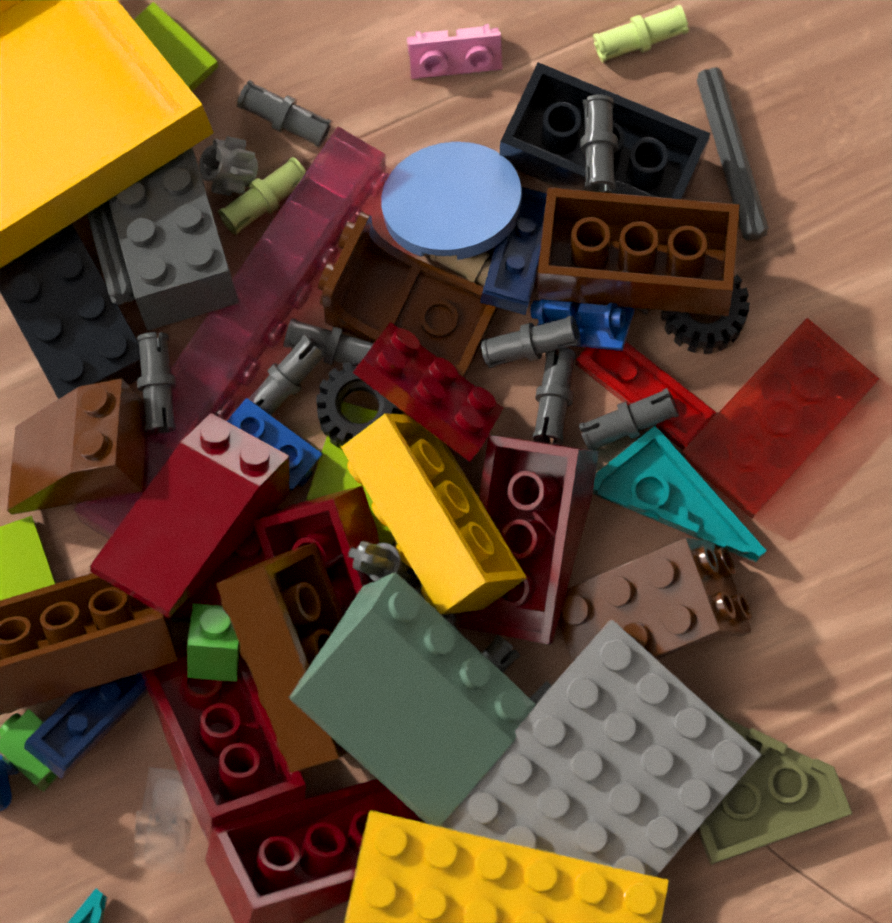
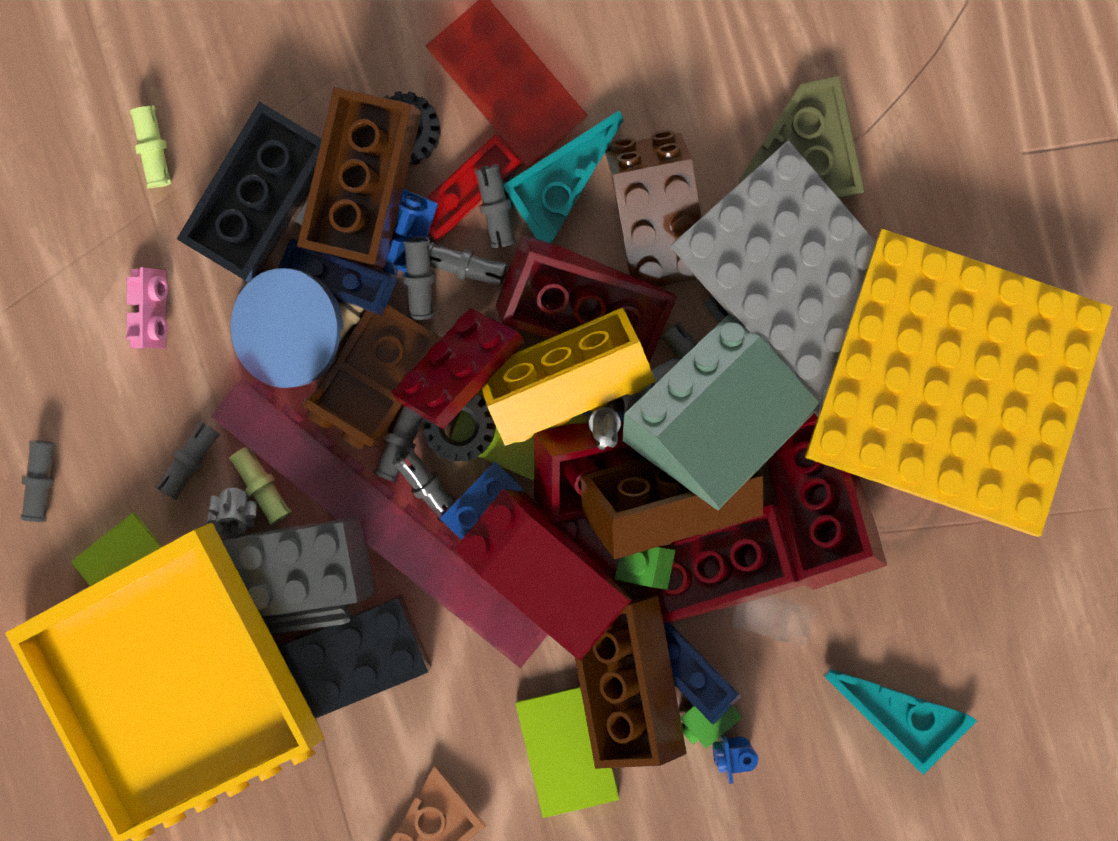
camera: 80 degrees left, 15 degrees up
reddish brown slope [7,378,146,515] -> none
dark grey pin [137,332,177,434] -> none
dark grey pin [581,95,618,193] -> none
dark grey axle [697,67,769,241] -> none

